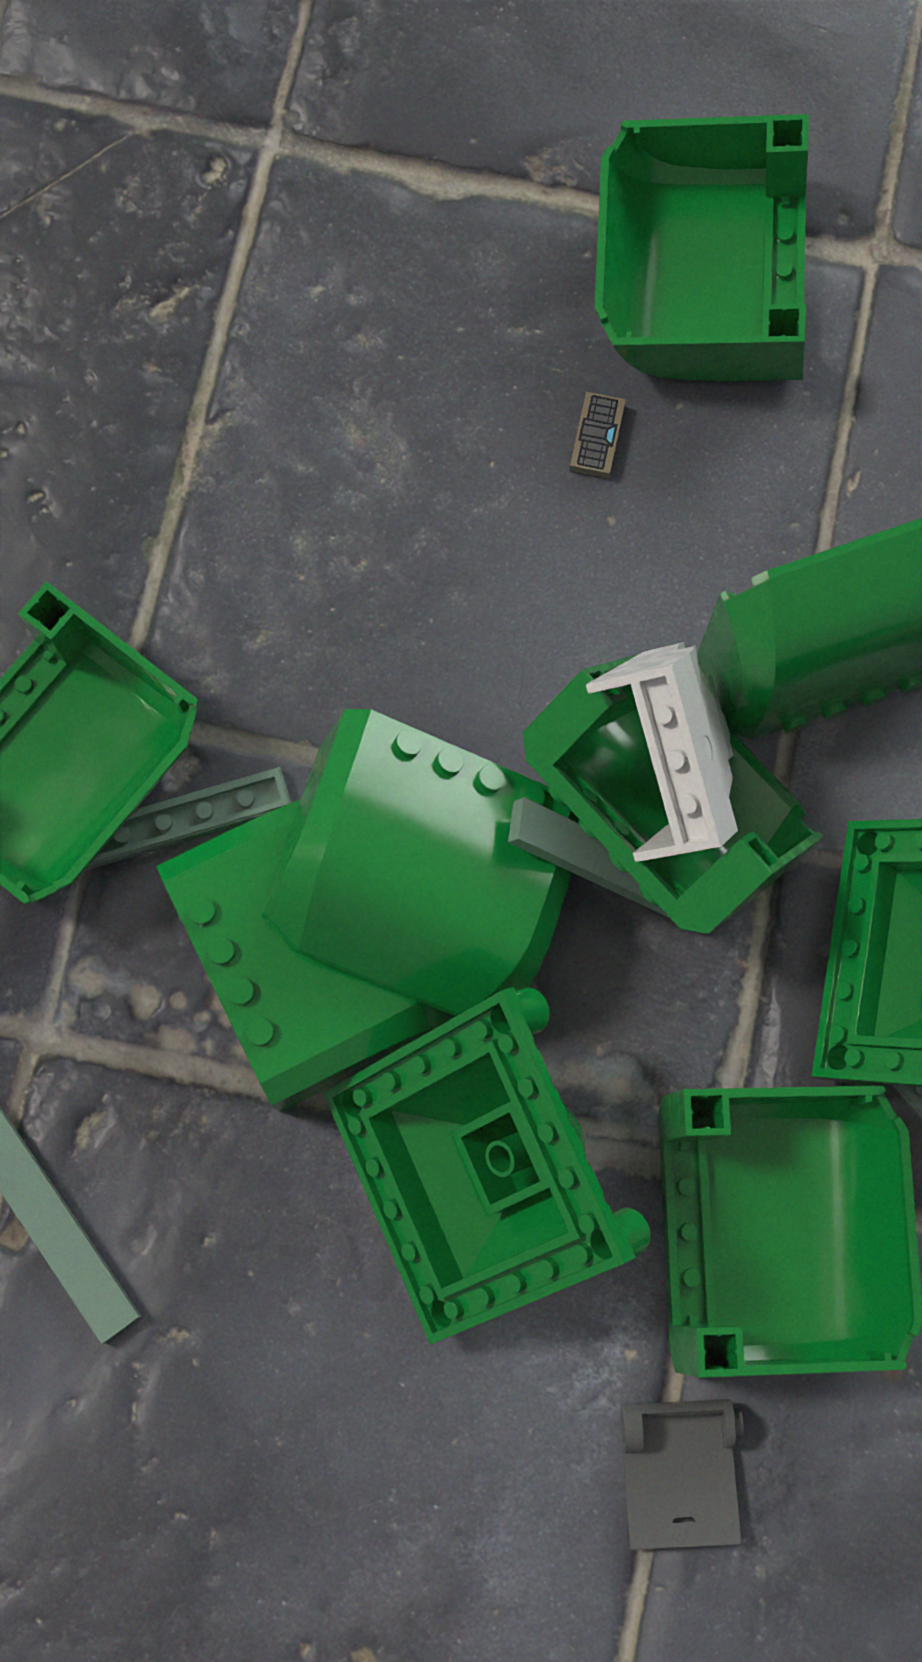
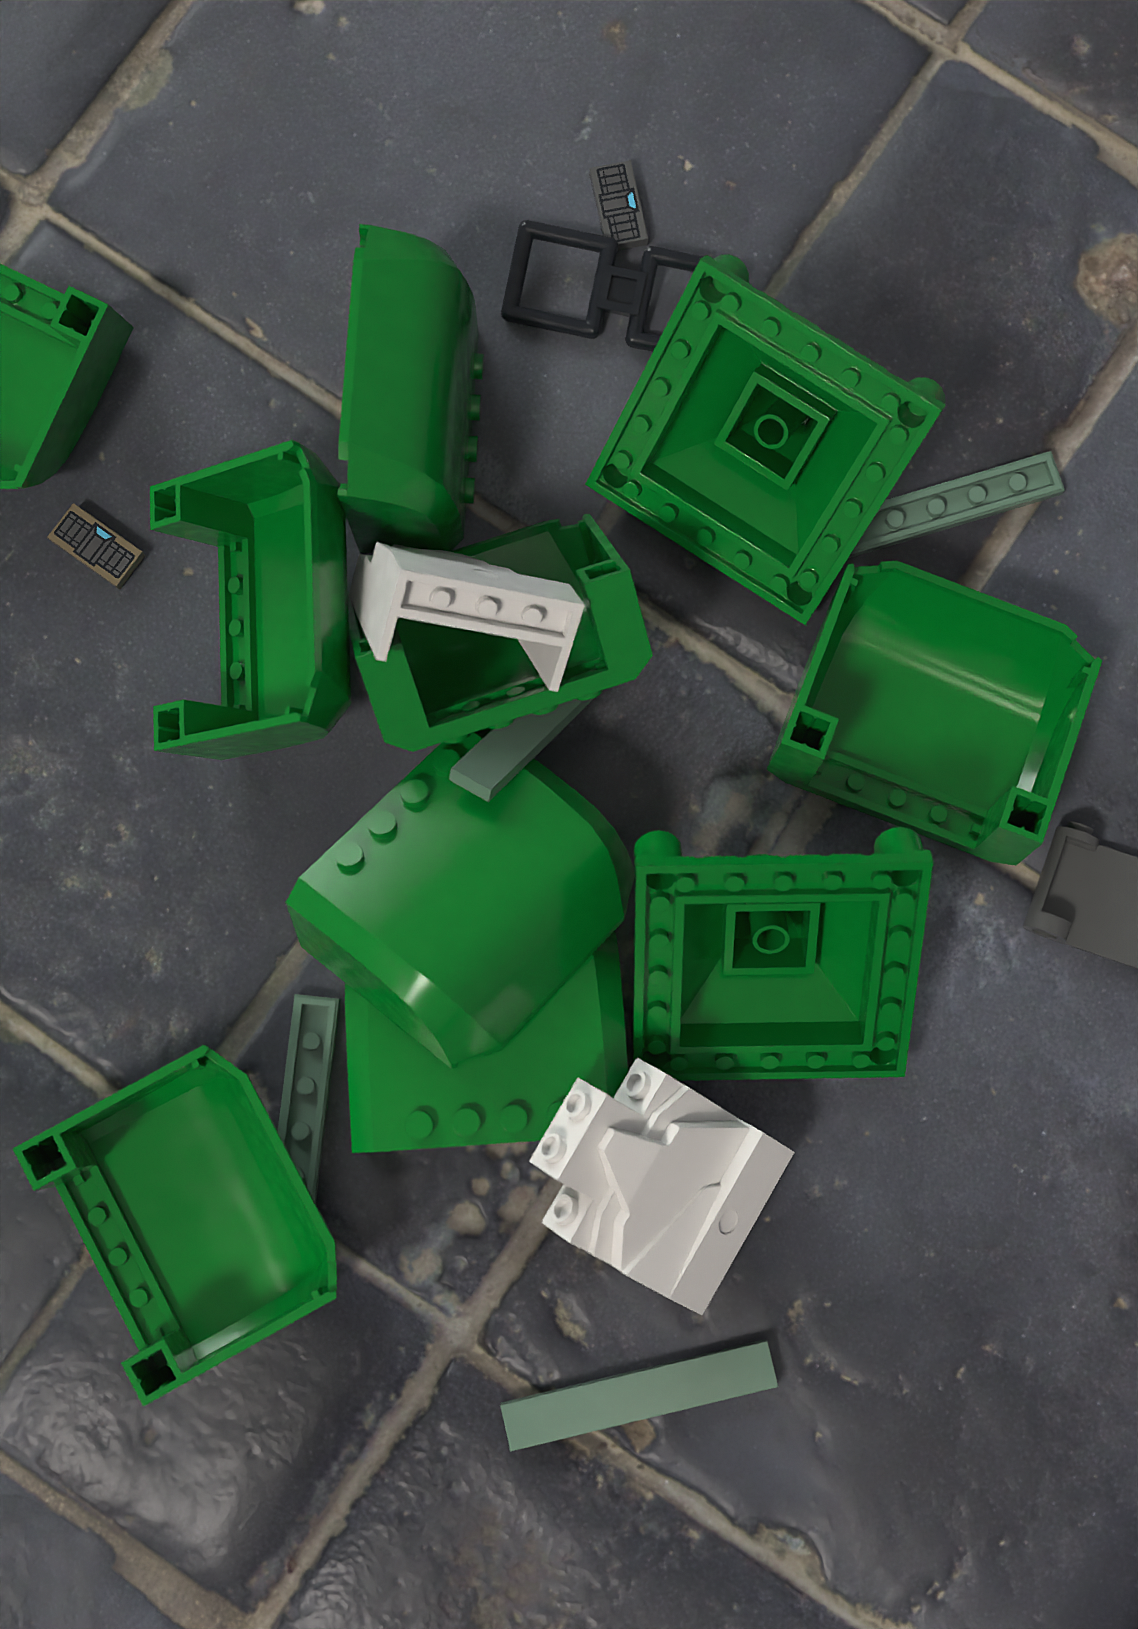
camera: 70 degrees left, 5 degrees up
none -> green slope [150,440,351,760]
none -> white panel [529,1058,795,1315]

